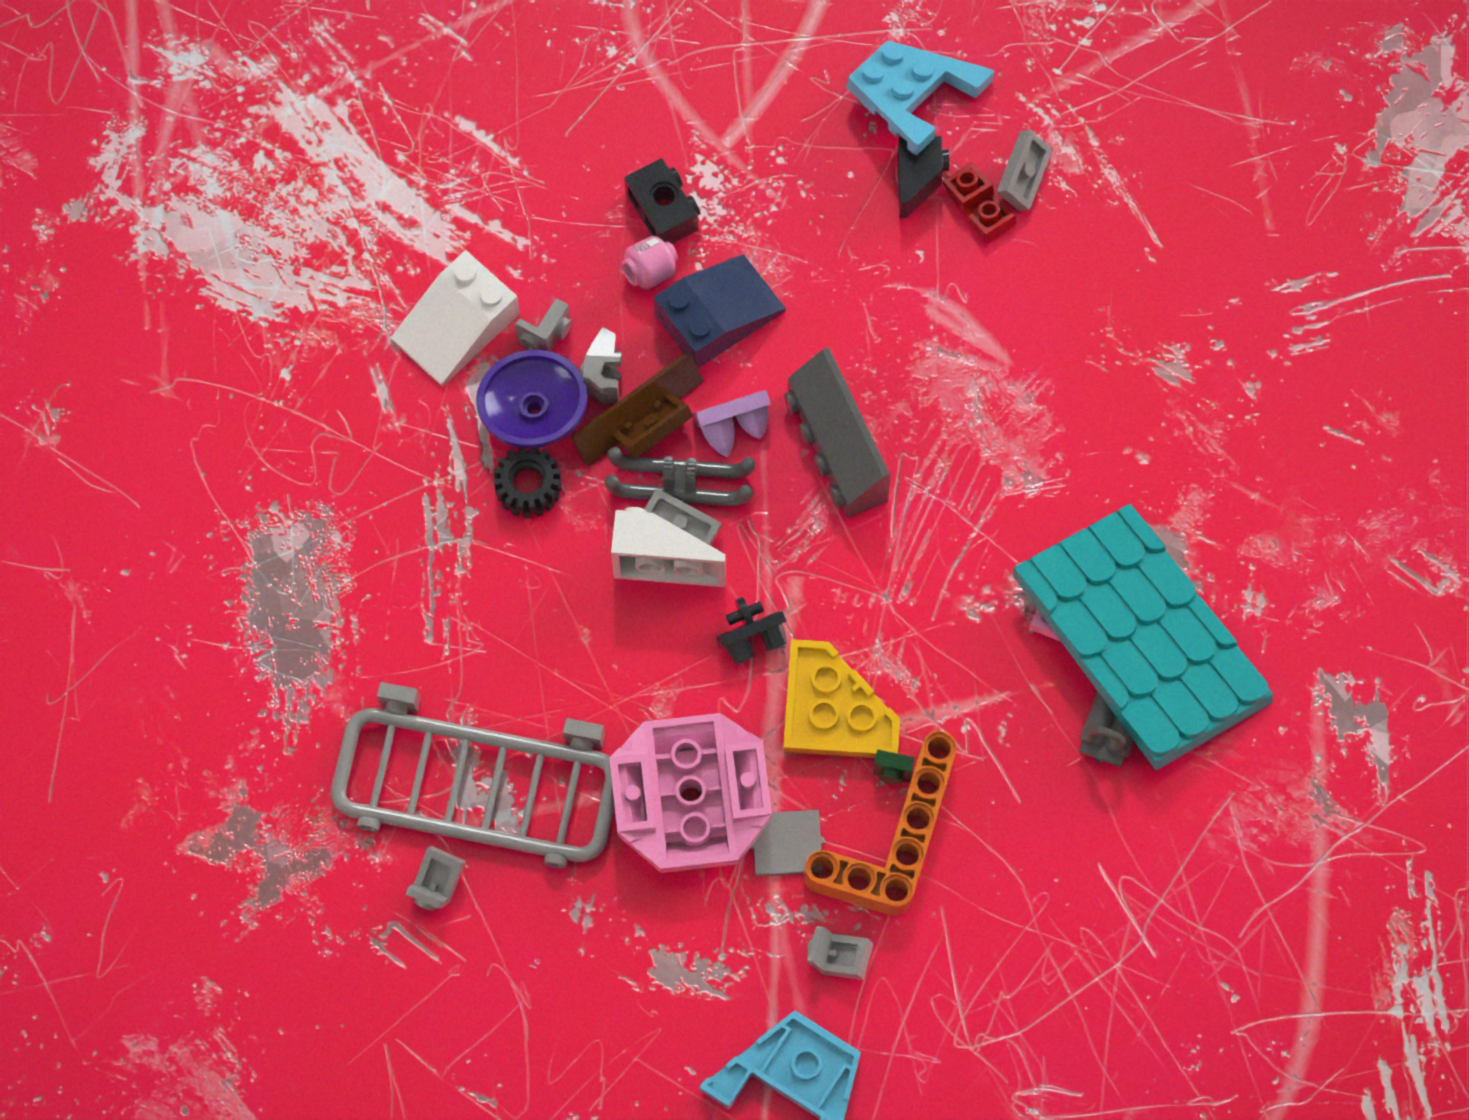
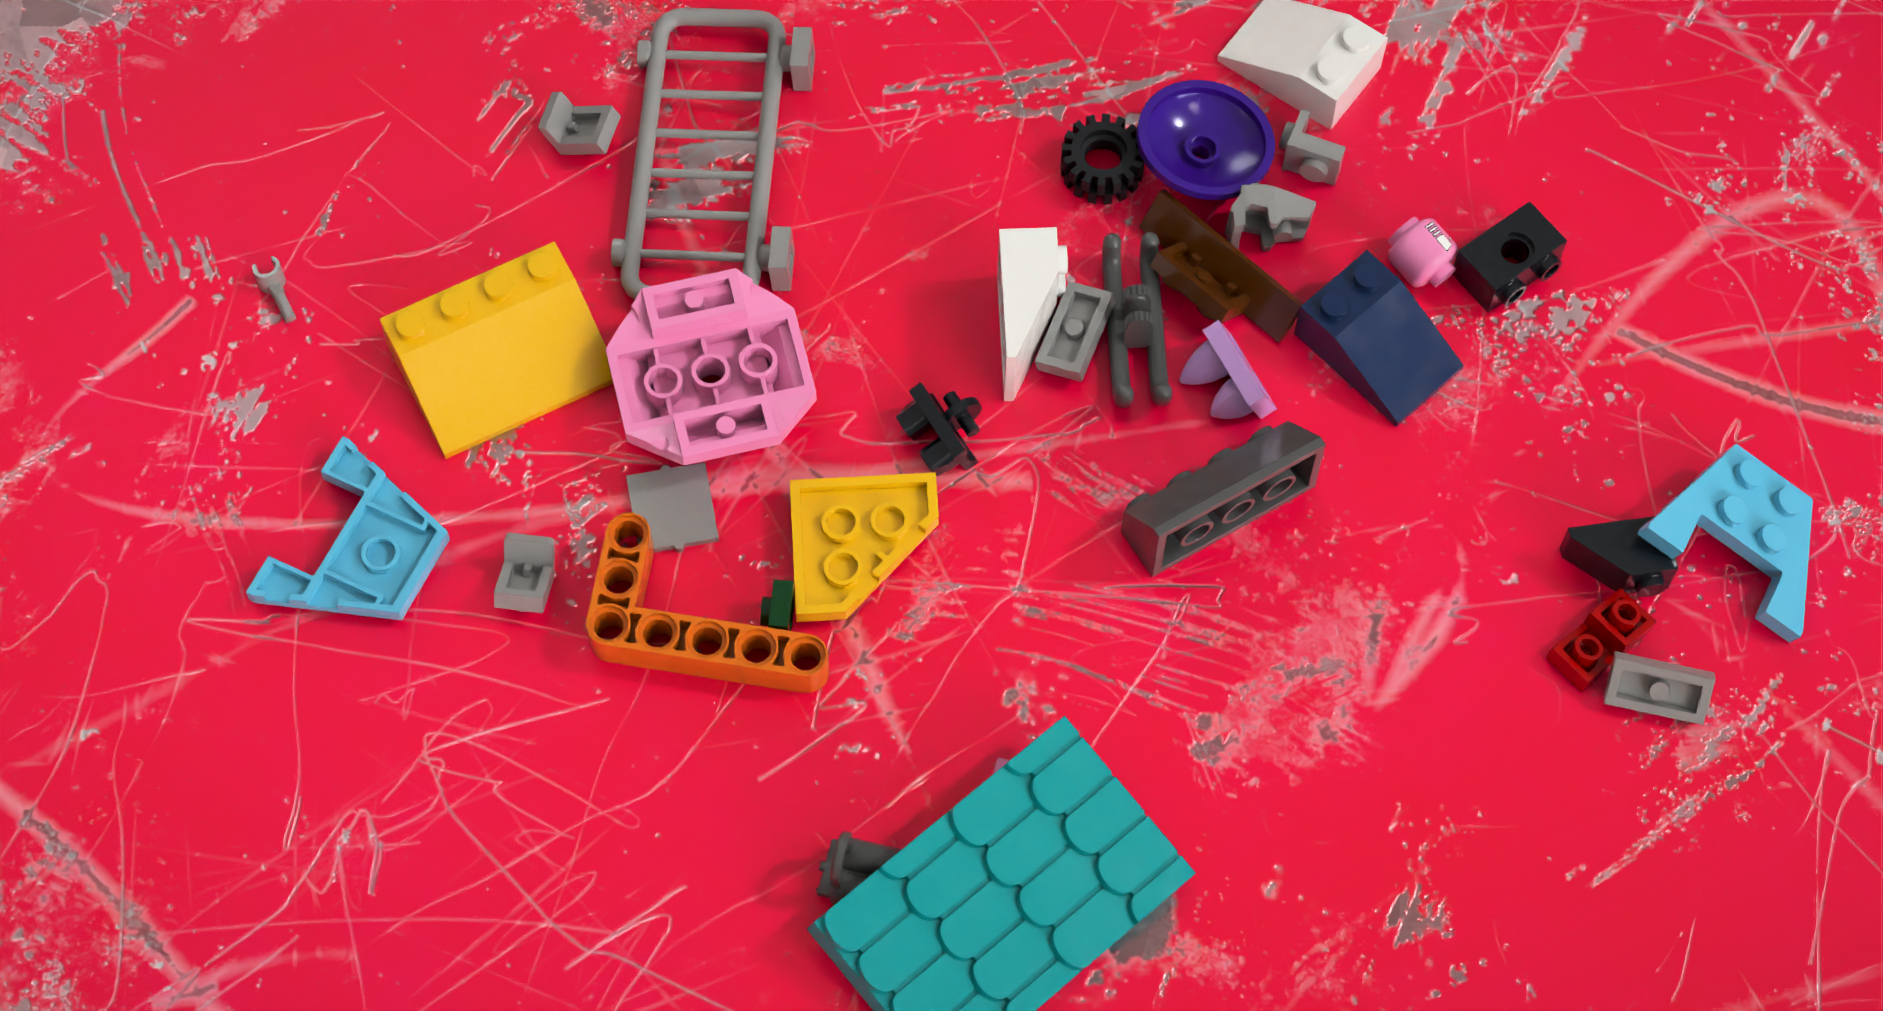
camera: 80 degrees right, 5 degrees down
none -> yellow slope [379,241,613,459]

